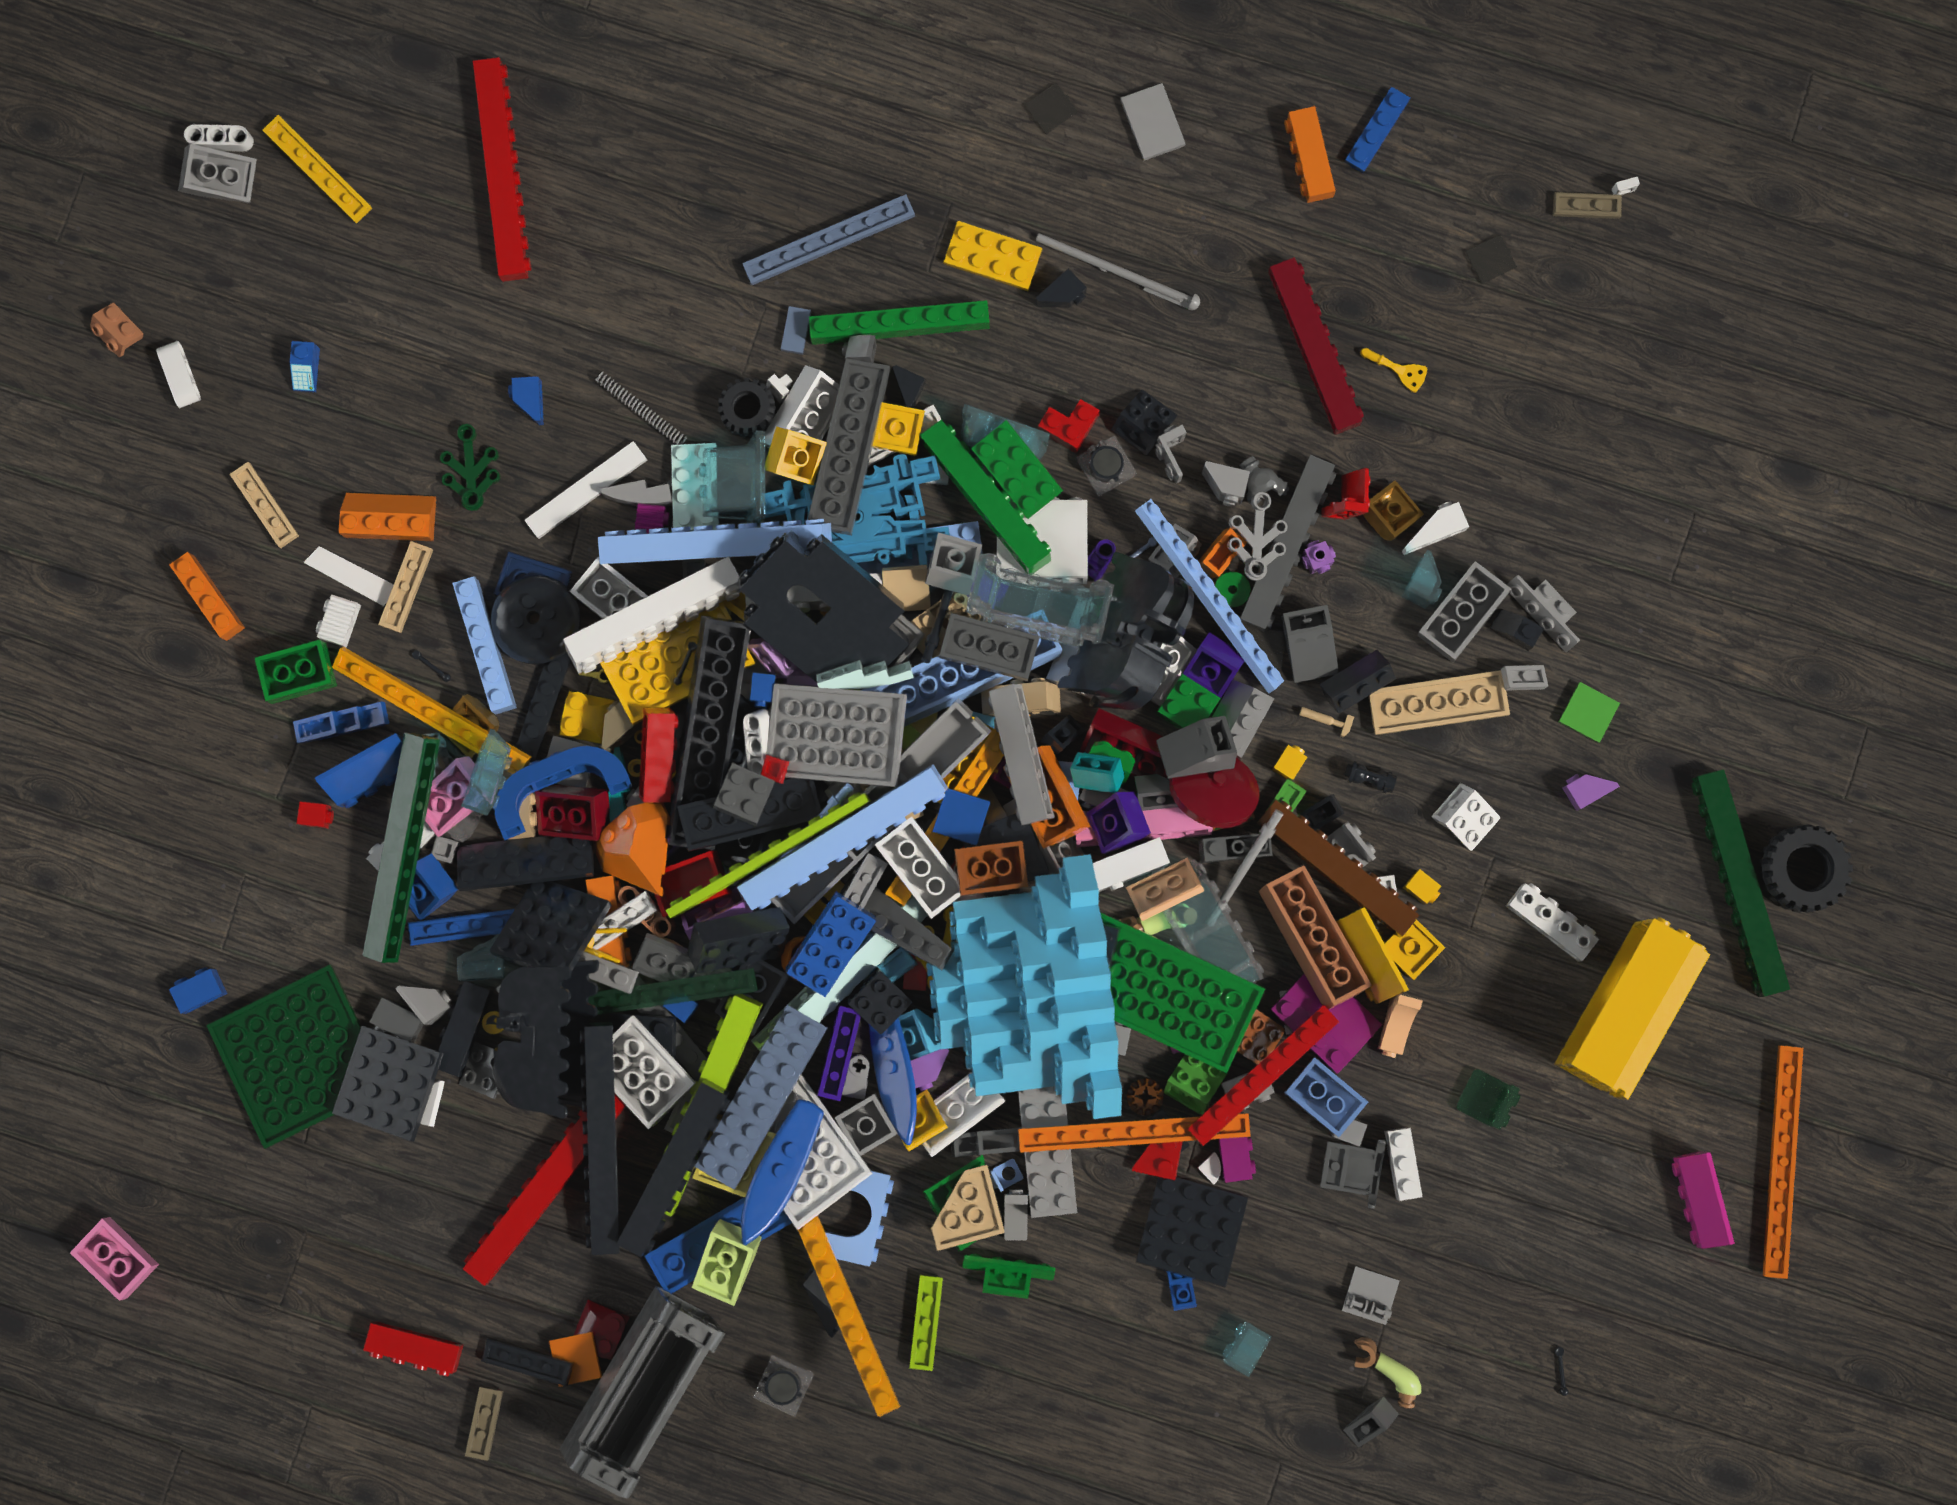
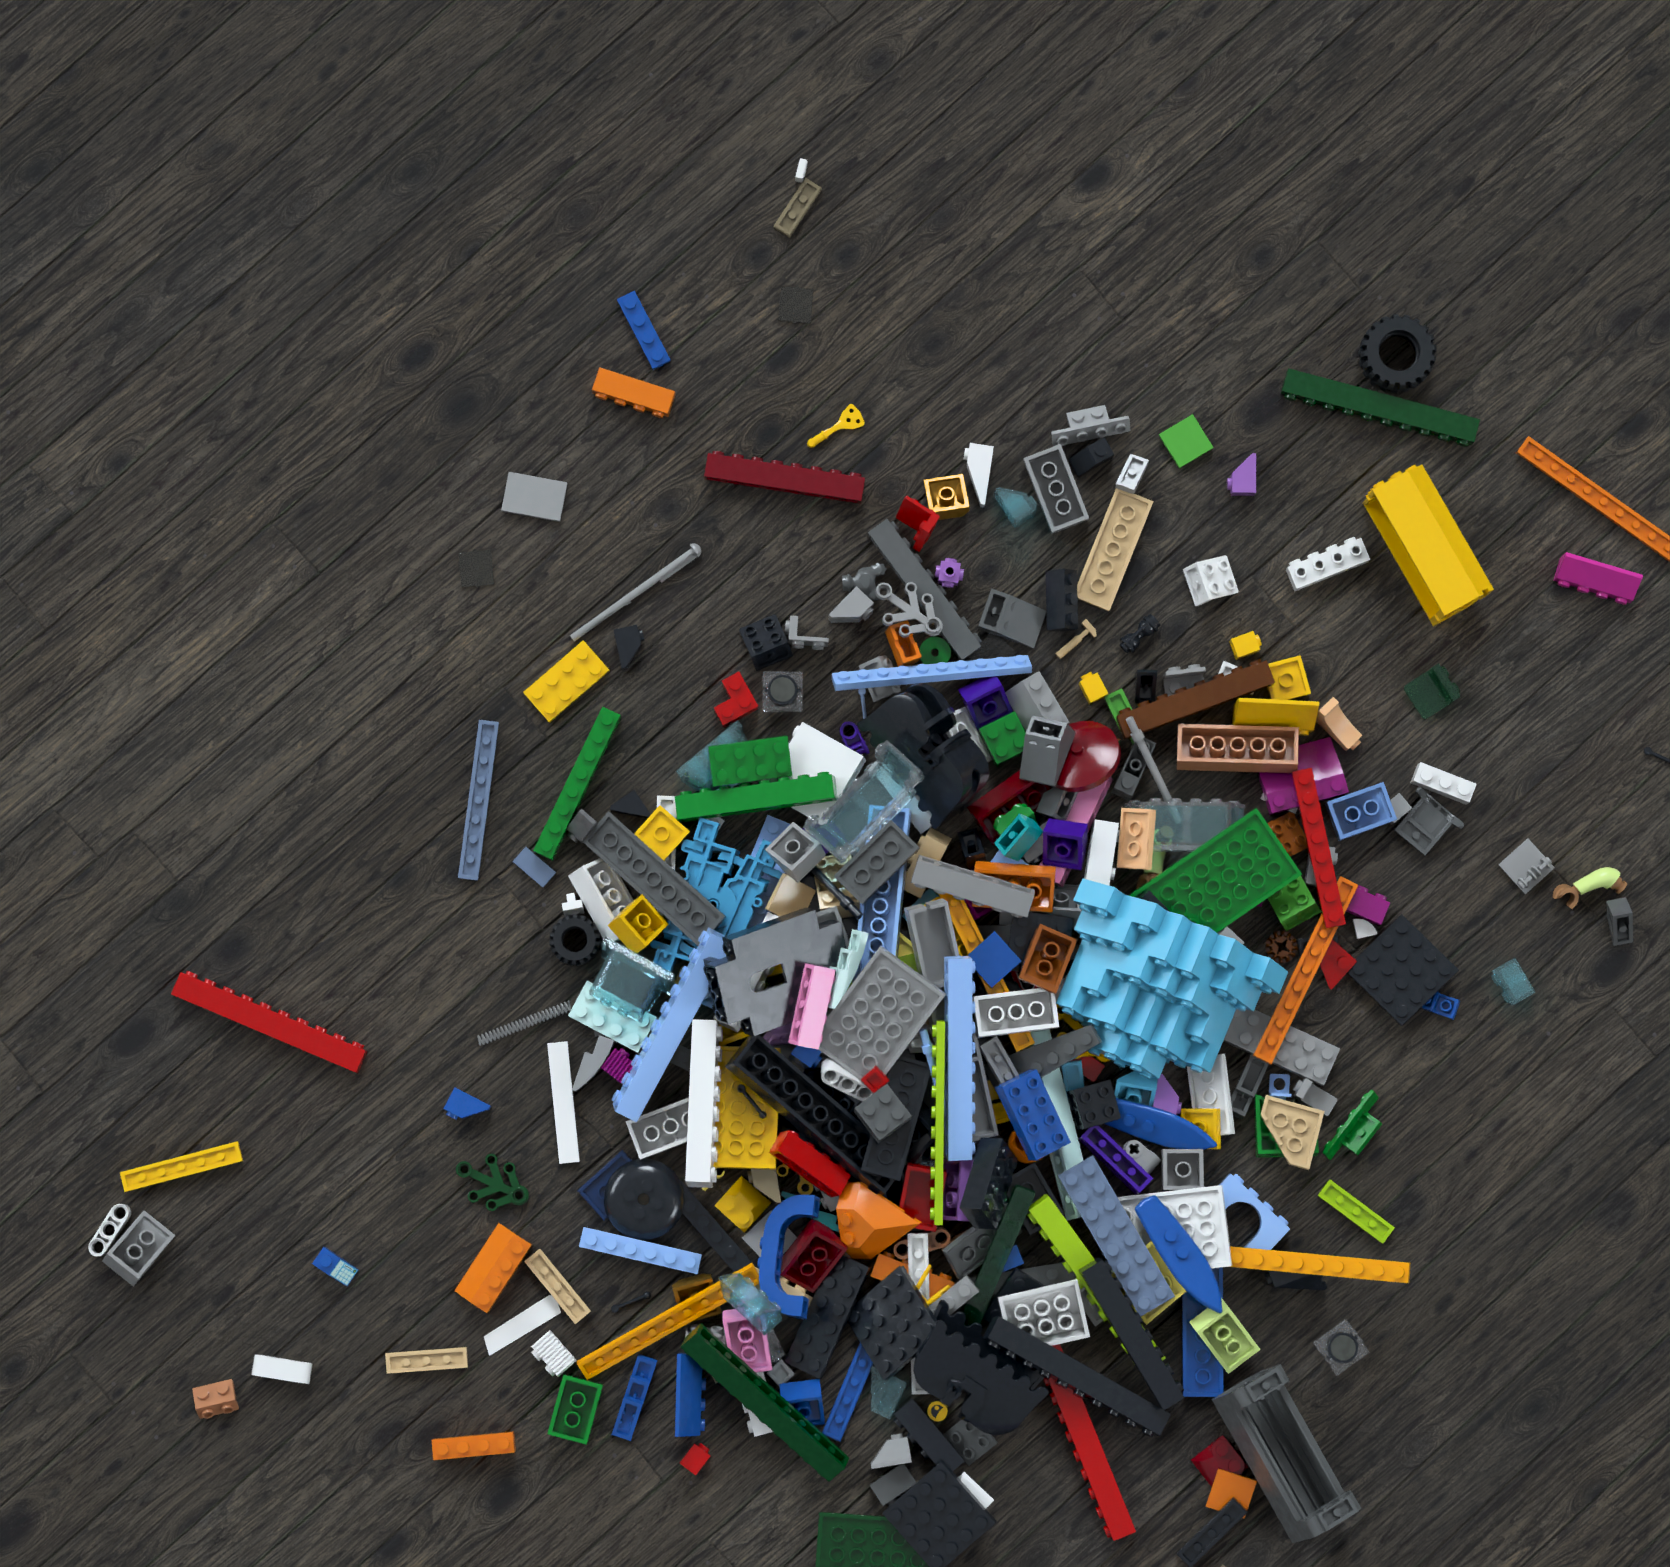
camera: 70 degrees left, 0 degrees up
none -> bright pink brick [788,963,835,1049]

